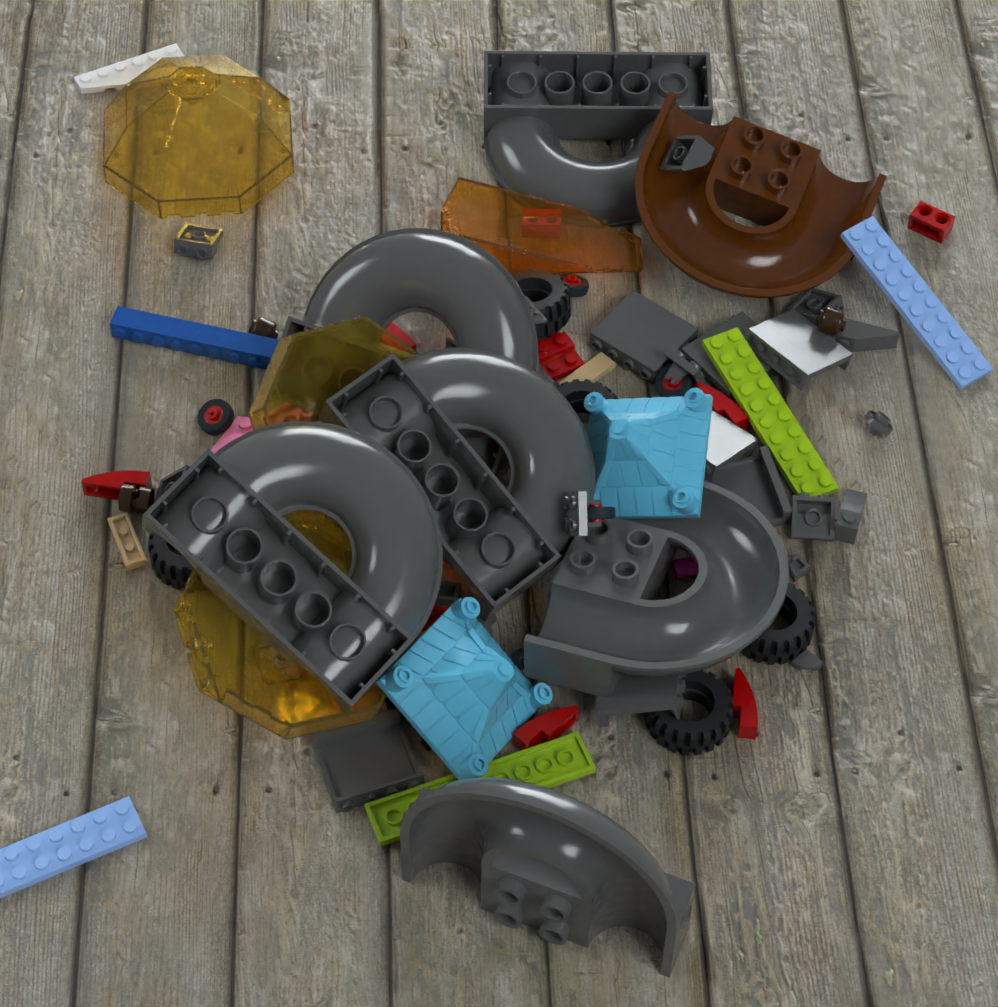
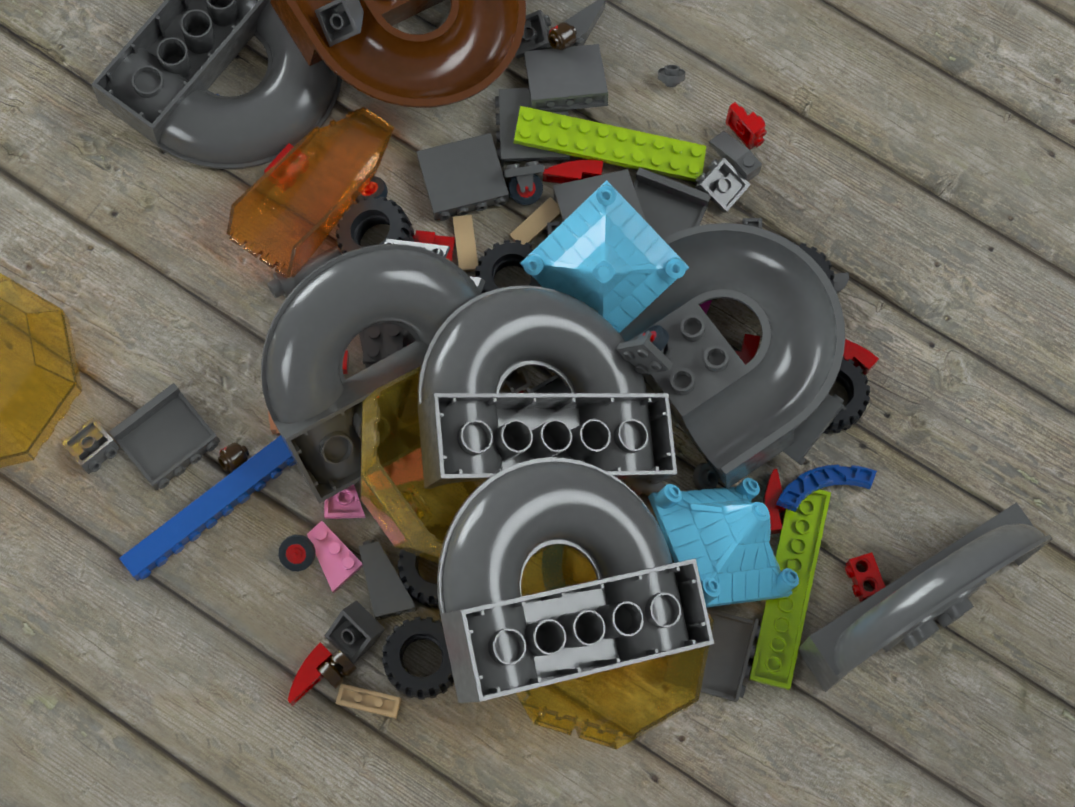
camera: 55 degrees left, 20 degrees up
none -> dark grey panel [109,383,220,491]
none -> red plate [725,102,767,150]
none -> blue tile [776,465,877,512]

